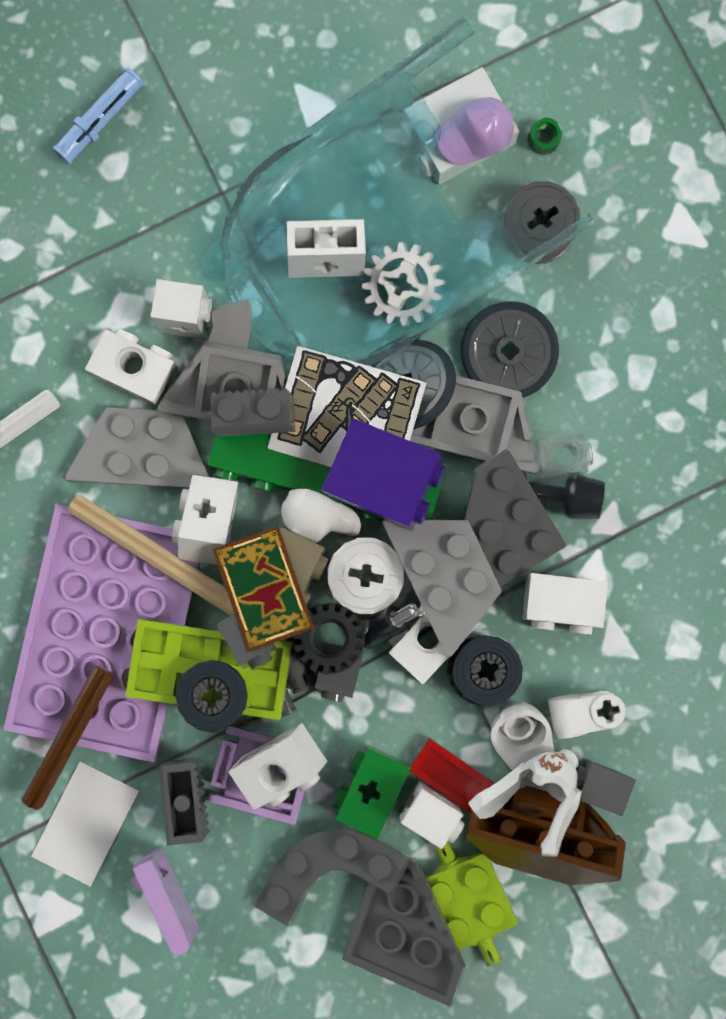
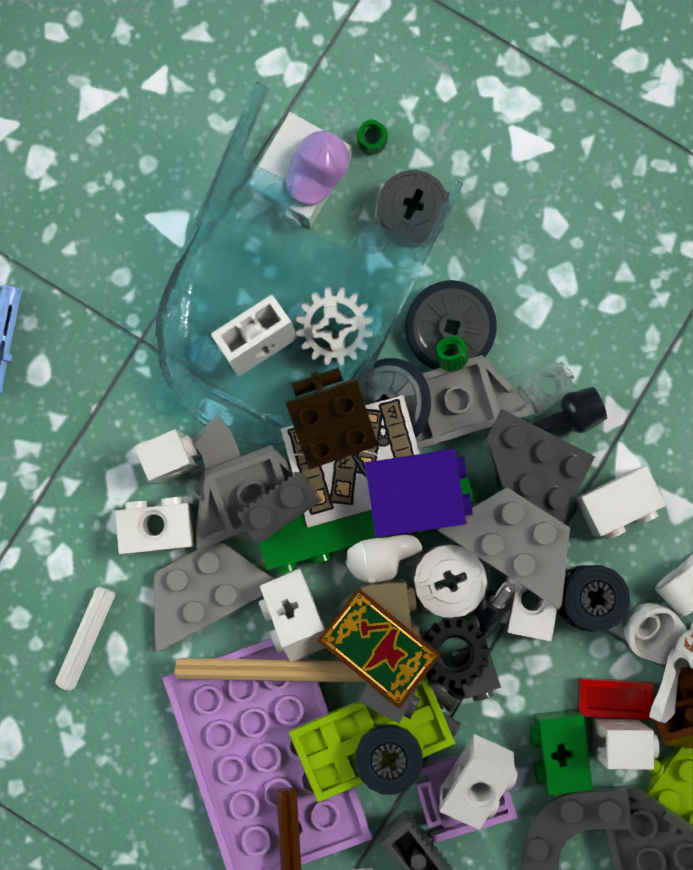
camera: 25 degrees left, 0 degrees up
none -> dark brown plate [285,367,378,470]
none -> green axle [435,336,469,372]

